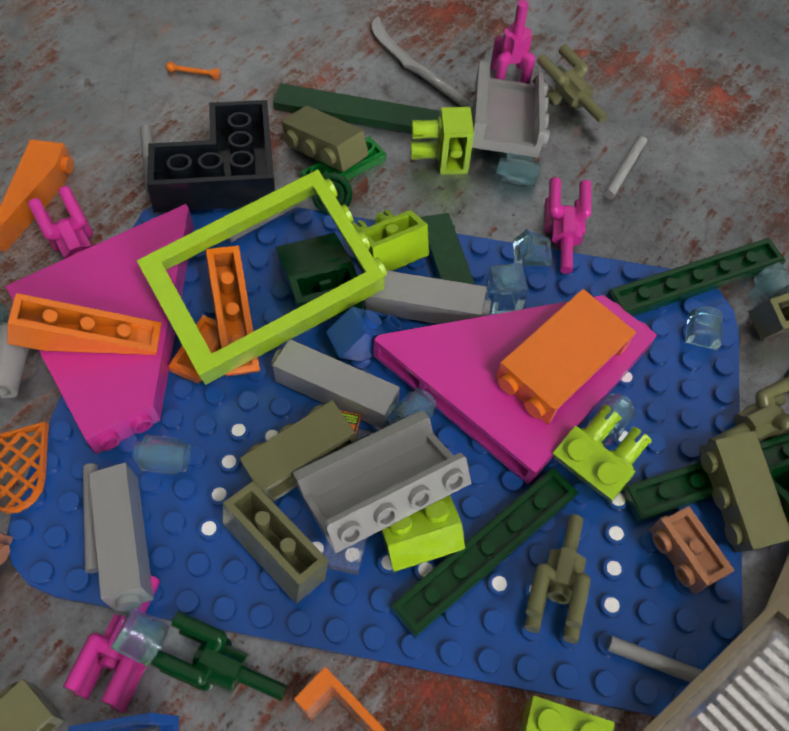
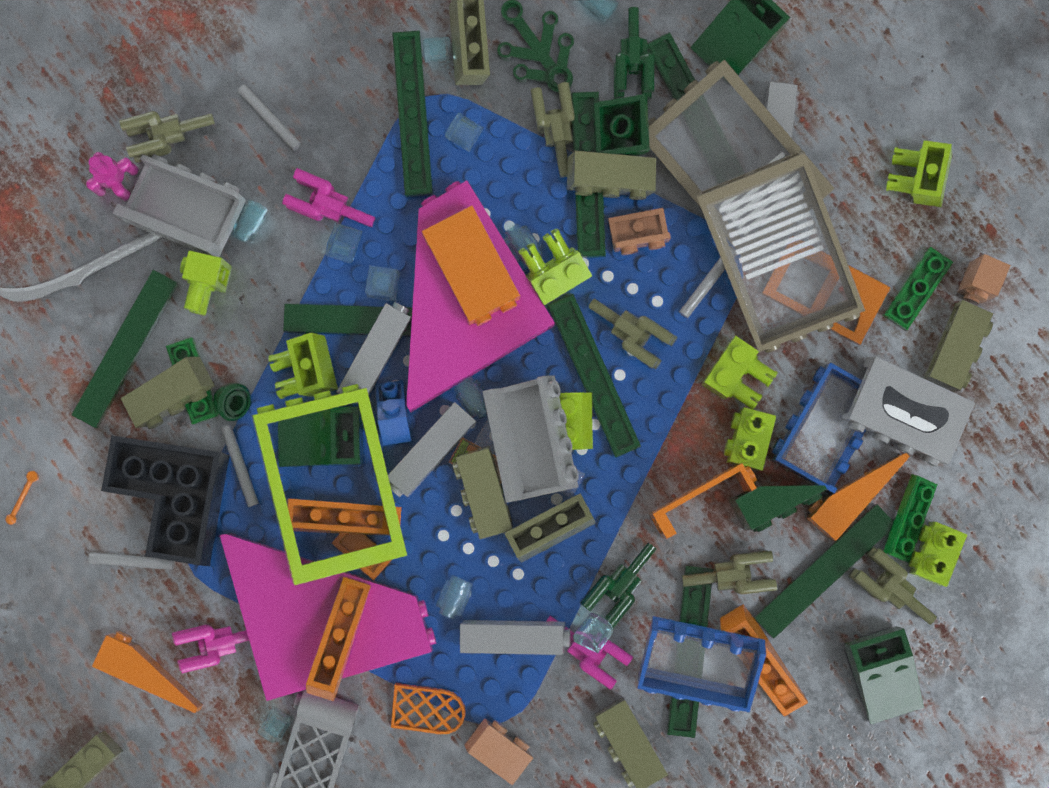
camera: 70 degrees left, 25 degrees up
light grey bar [83,463,98,573] -> none

